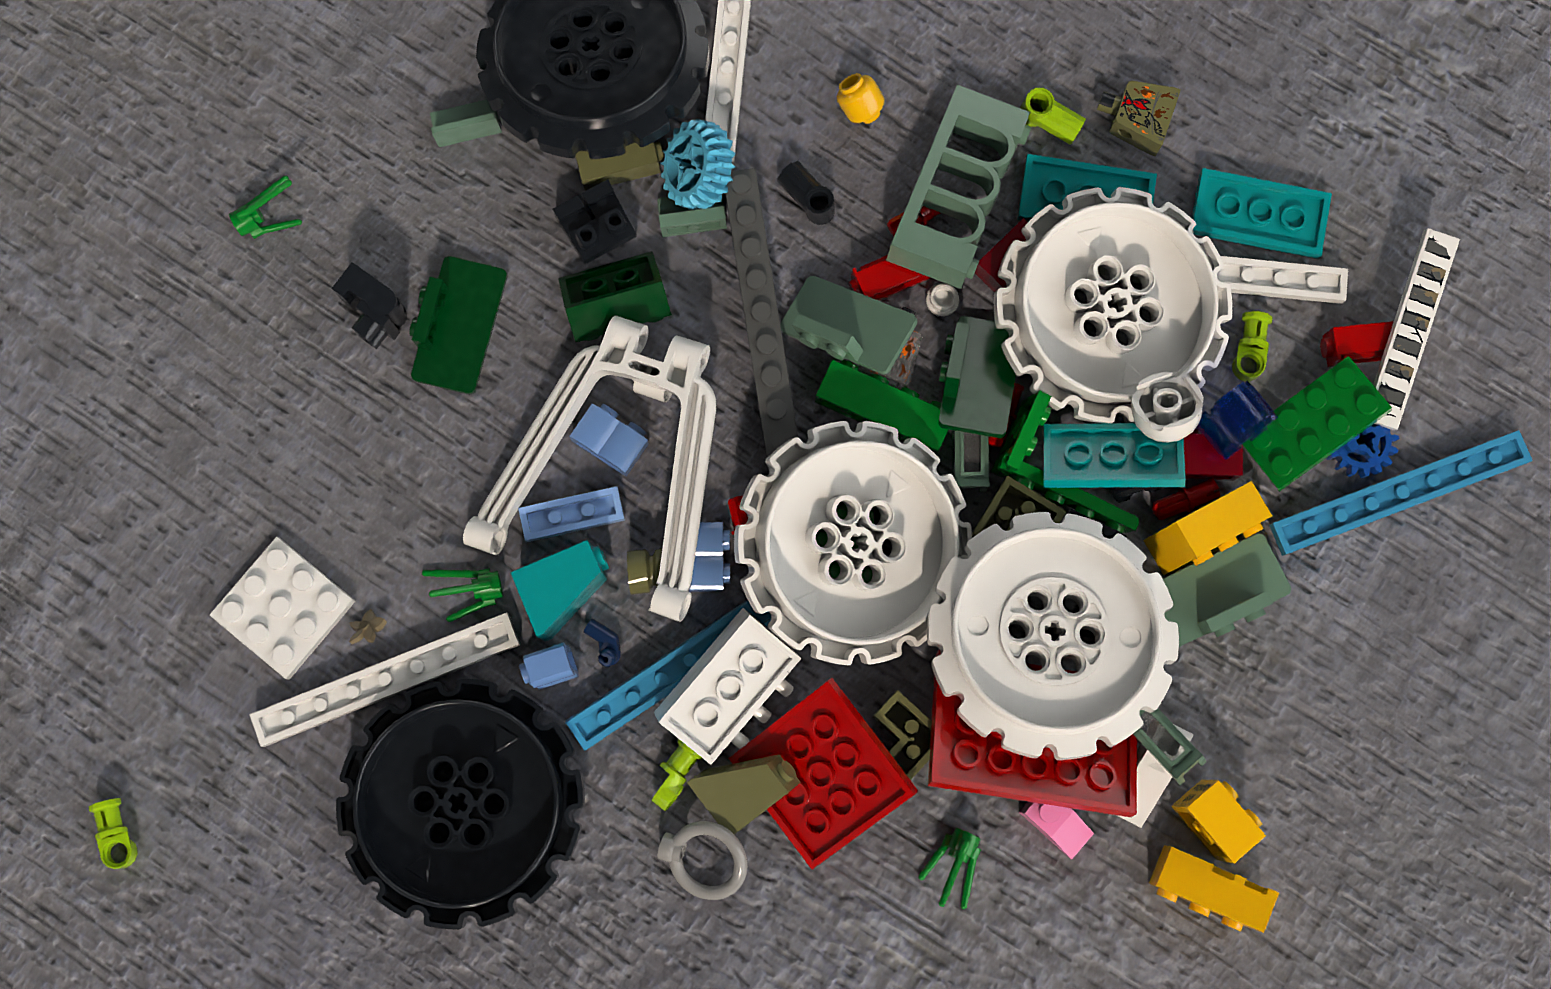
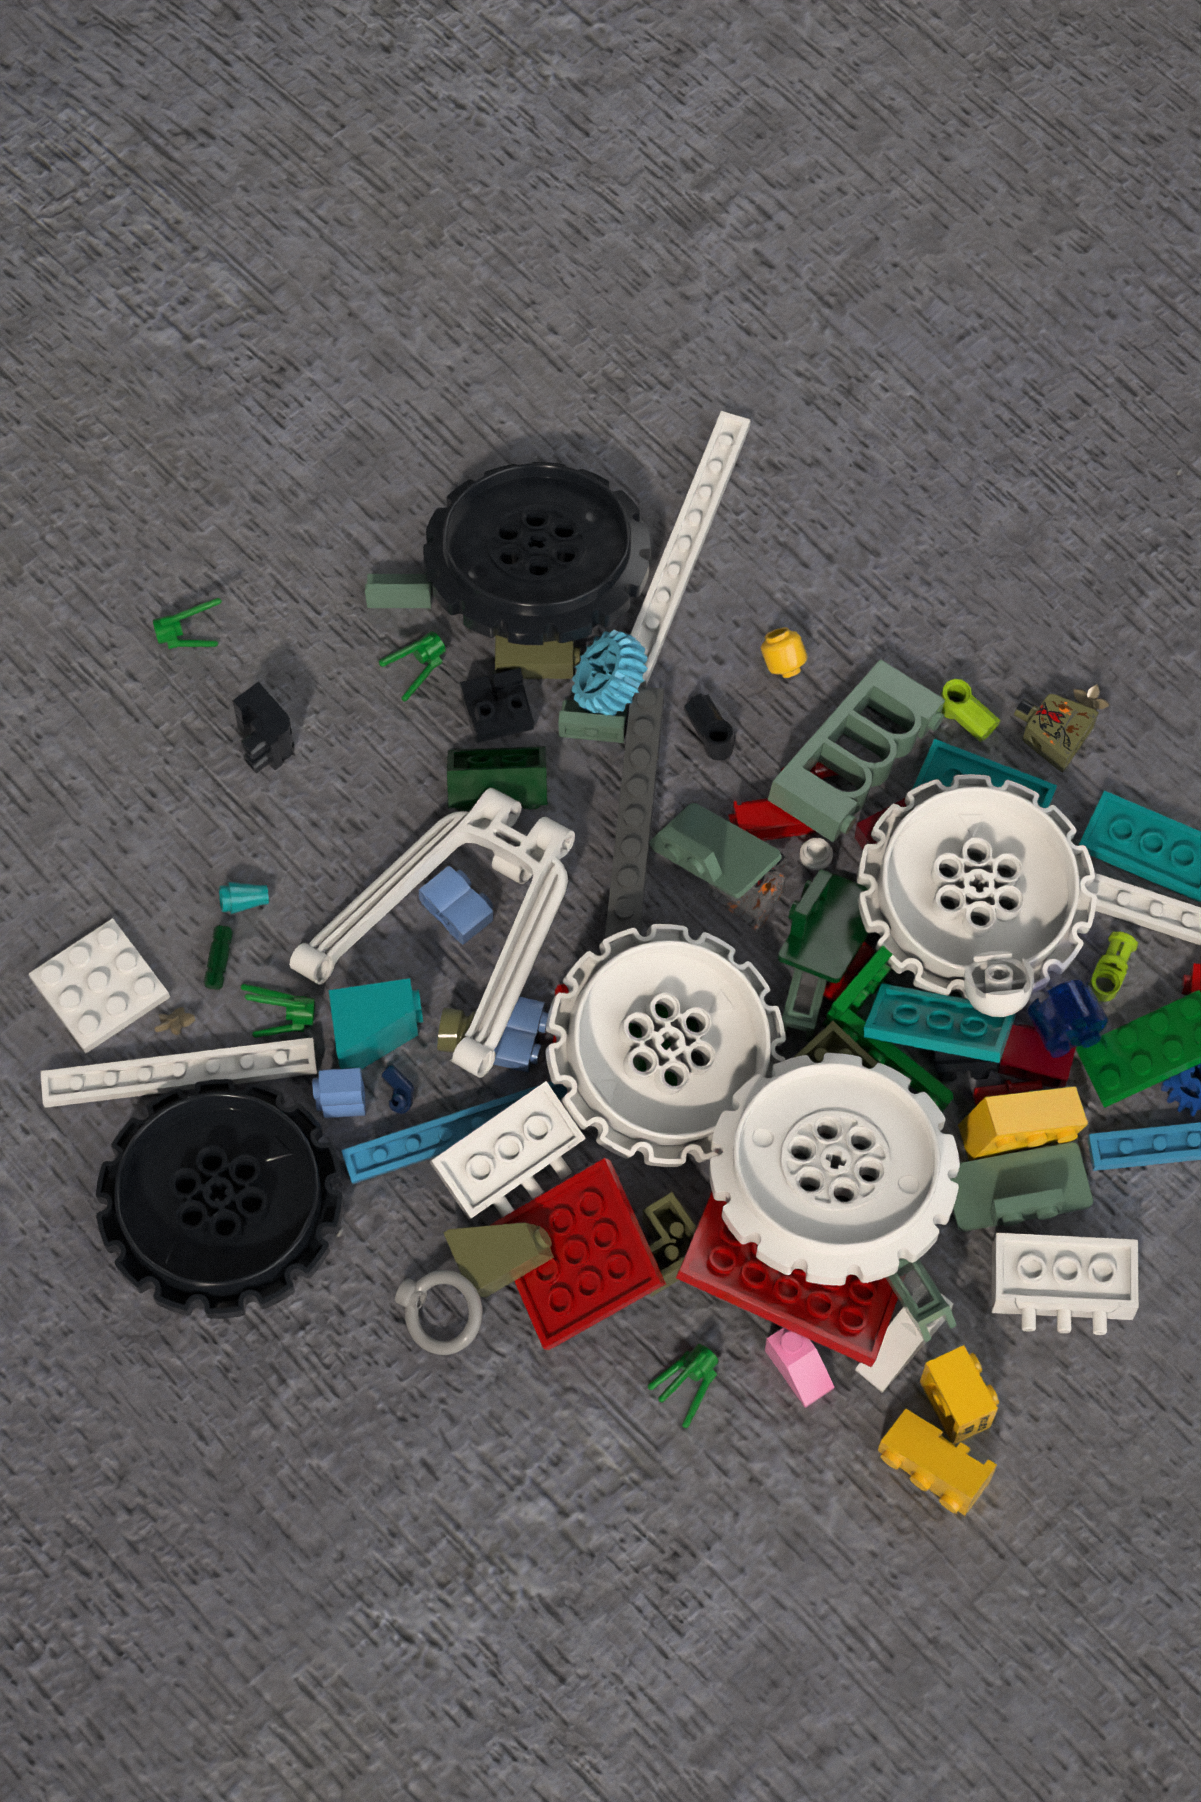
camera: 15 degrees right, 15 degrees down
dark green bracket [410,256,508,395] -> none
light blue plate [518,486,625,542] -> none
lime connector [652,739,703,811] -> none
green brick [815,360,948,455] -> none
none -> dark green axle [204,925,233,990]
none -> teal cone [219,882,269,915]
none -> green plant [379,631,446,702]
none -> white piece [992,1233,1139,1335]
none -> dark tan plant [1073,684,1110,711]

